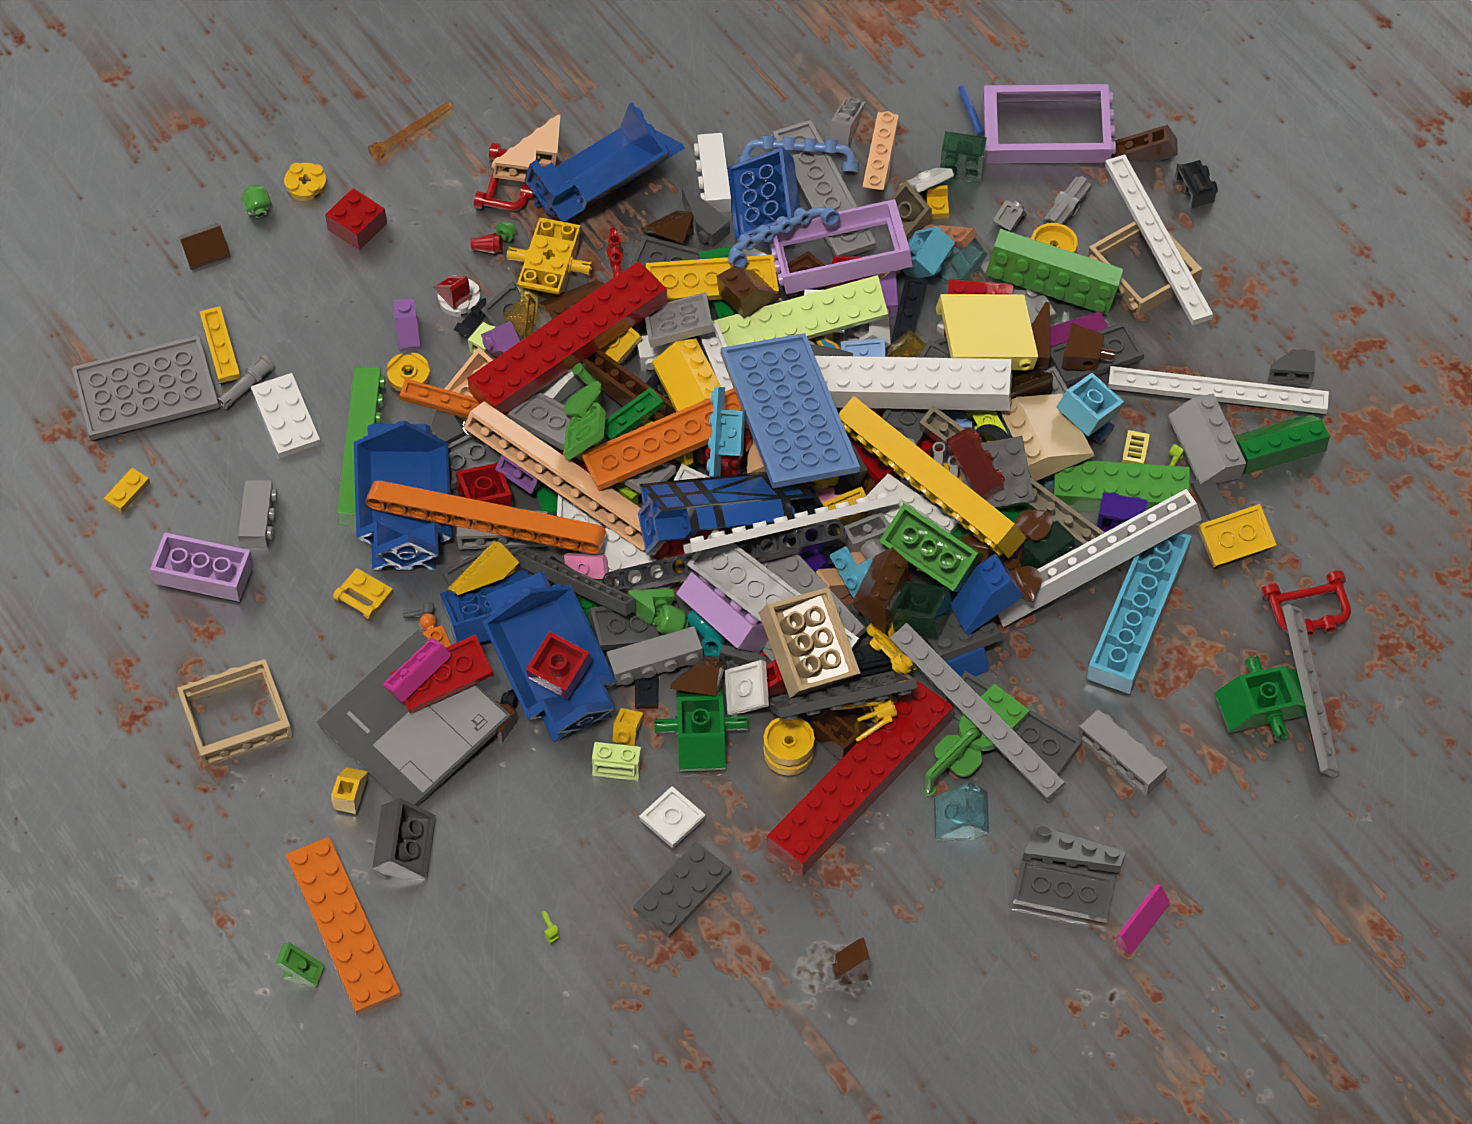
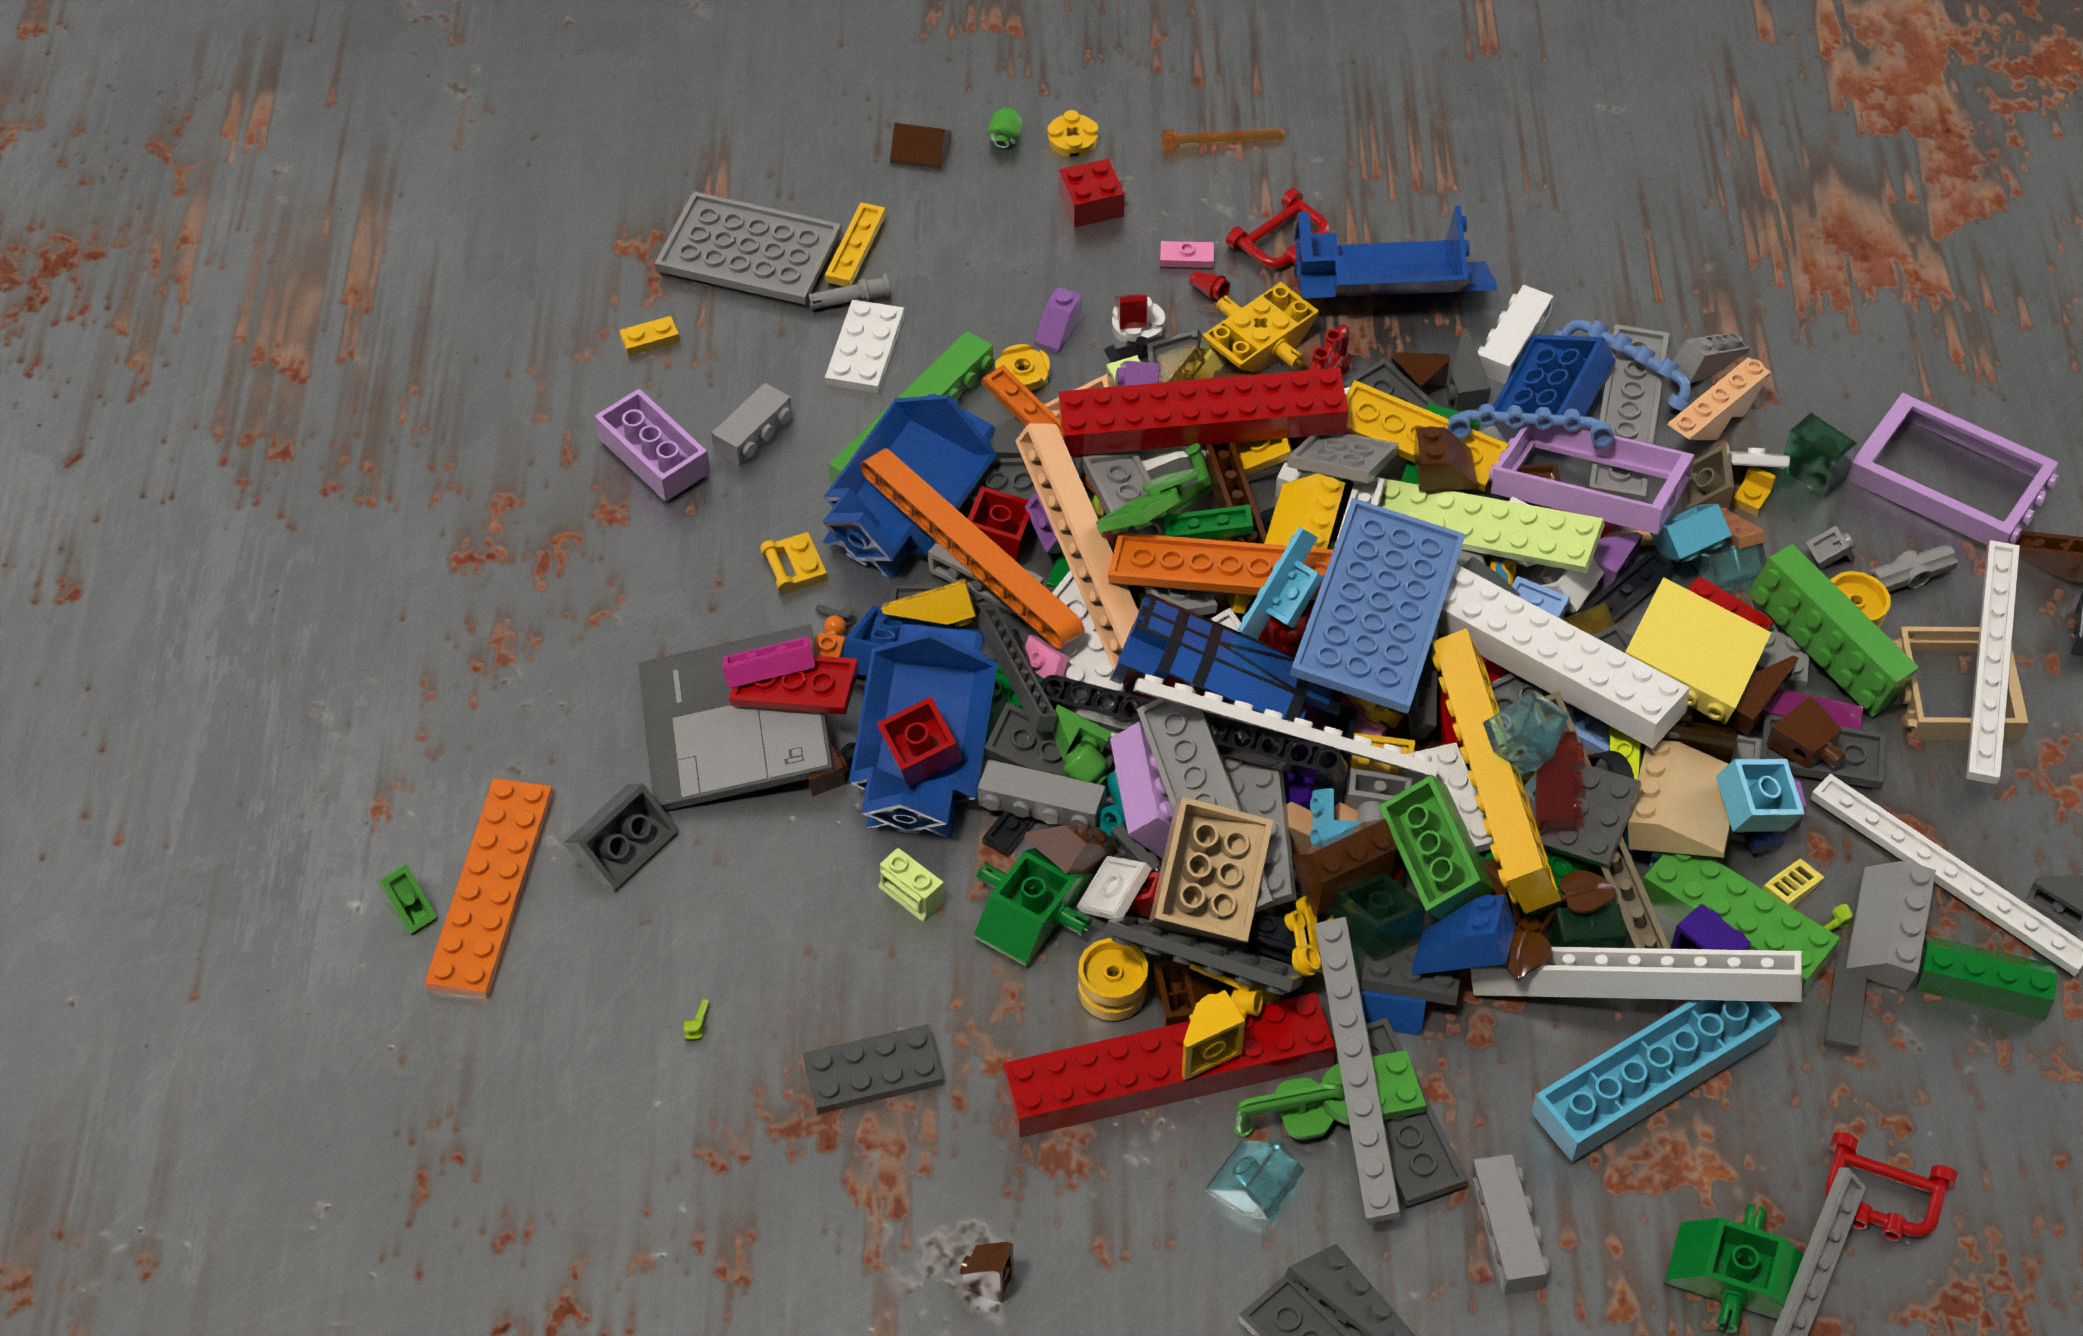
camera: 35 degrees right, 5 degrees down
tan window [177,659,293,767] -> none
yellow slope [331,767,369,814] -> none
light nougat slope [491,115,560,182] -> none
bright green plate [496,221,516,242] -> none
yellow bracket [612,708,643,746] -> none
white plate [639,786,706,848] -> none
blue bar [958,85,985,137] -> none
yellow plate [1197,504,1277,568] -> none
none -> bright pink plate [1160,241,1214,268]
none -> yellow slope [1182,990,1245,1080]
none -> clear light blue slope [1483,690,1569,773]

